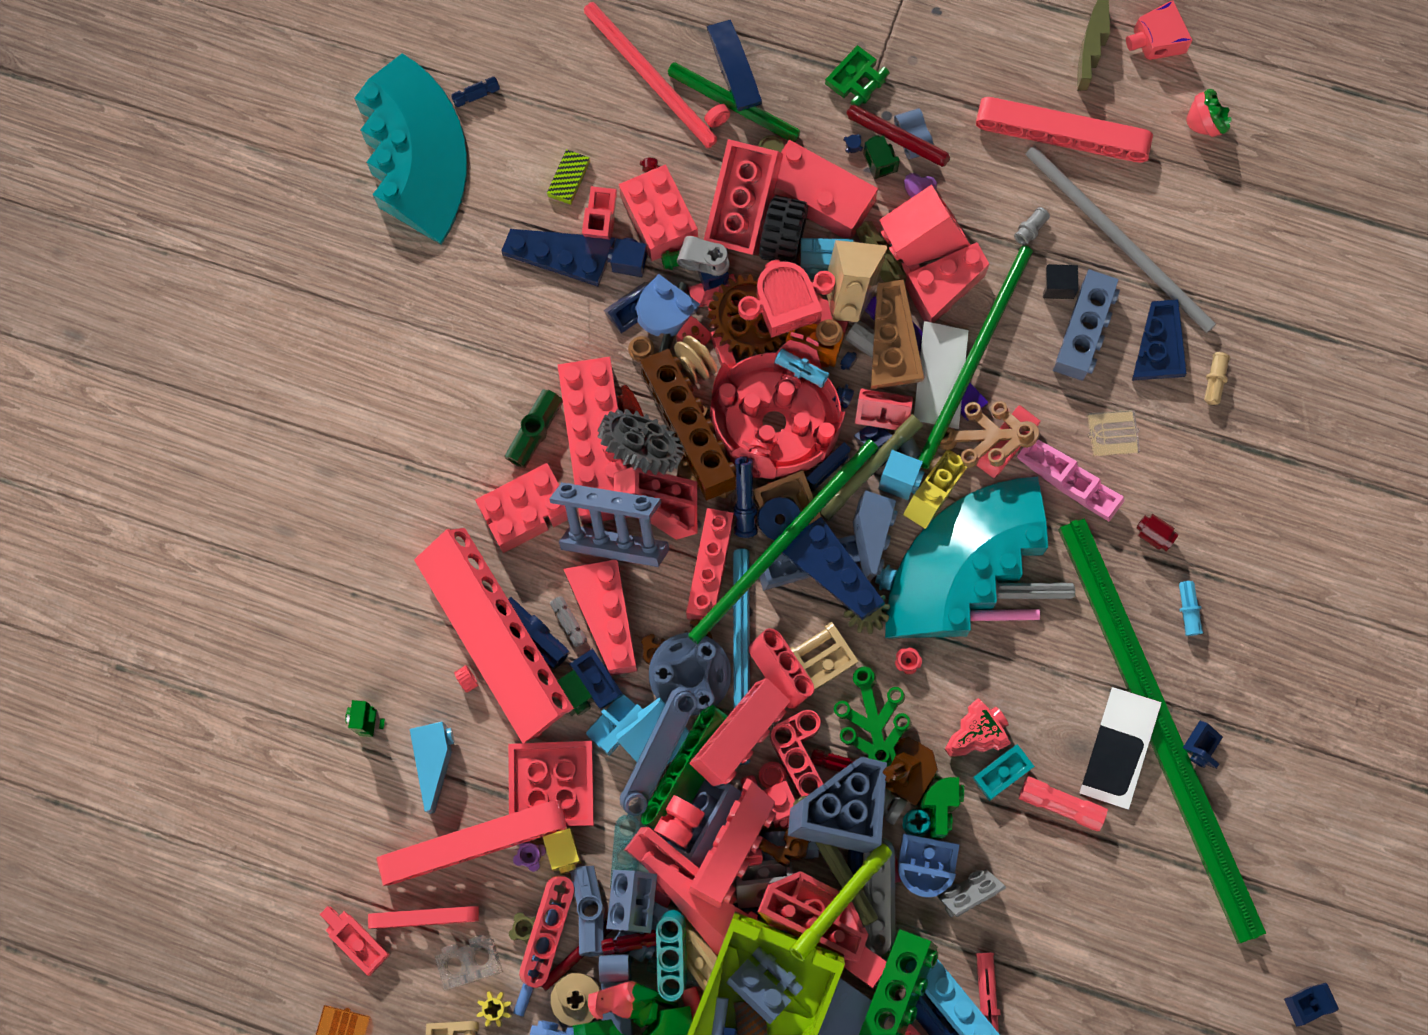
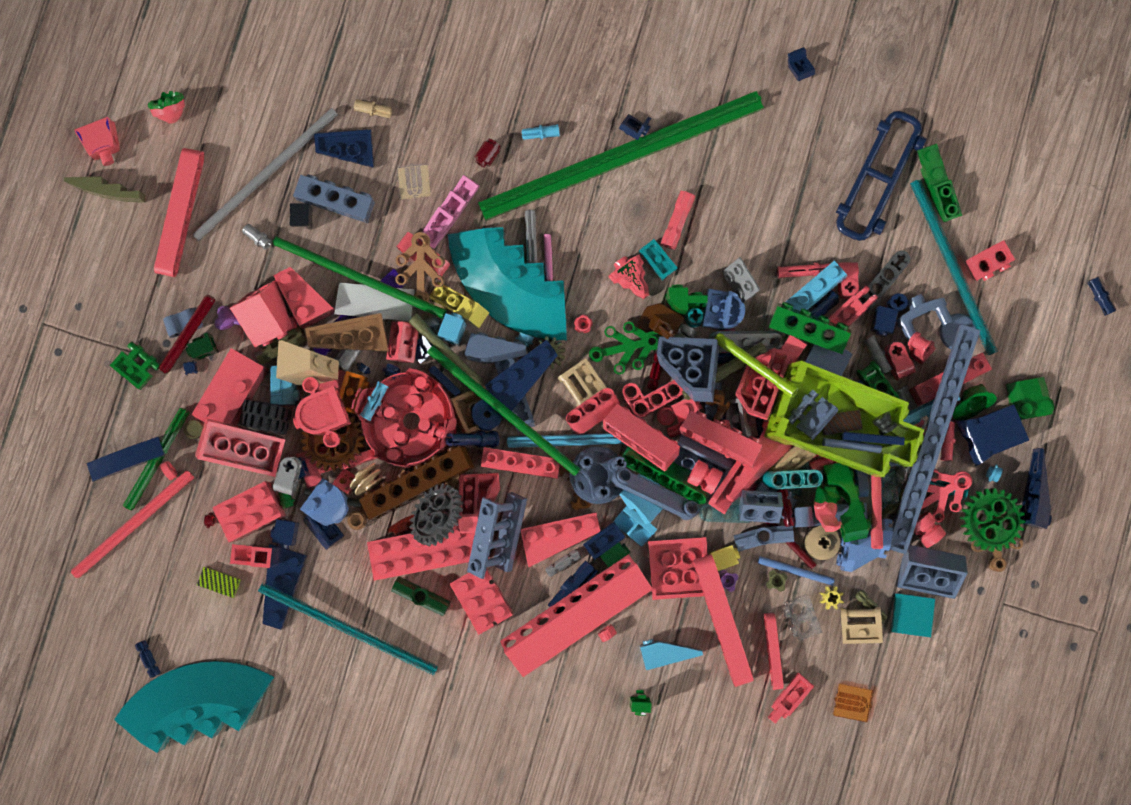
camera: 90 degrees left, 10 degrees up
coral beam [519,876,574,988] -> none
medium nougat plate [816,319,842,346] -> none
sticker [1080,687,1161,810] -> none
none -> teal axle [258,582,438,675]

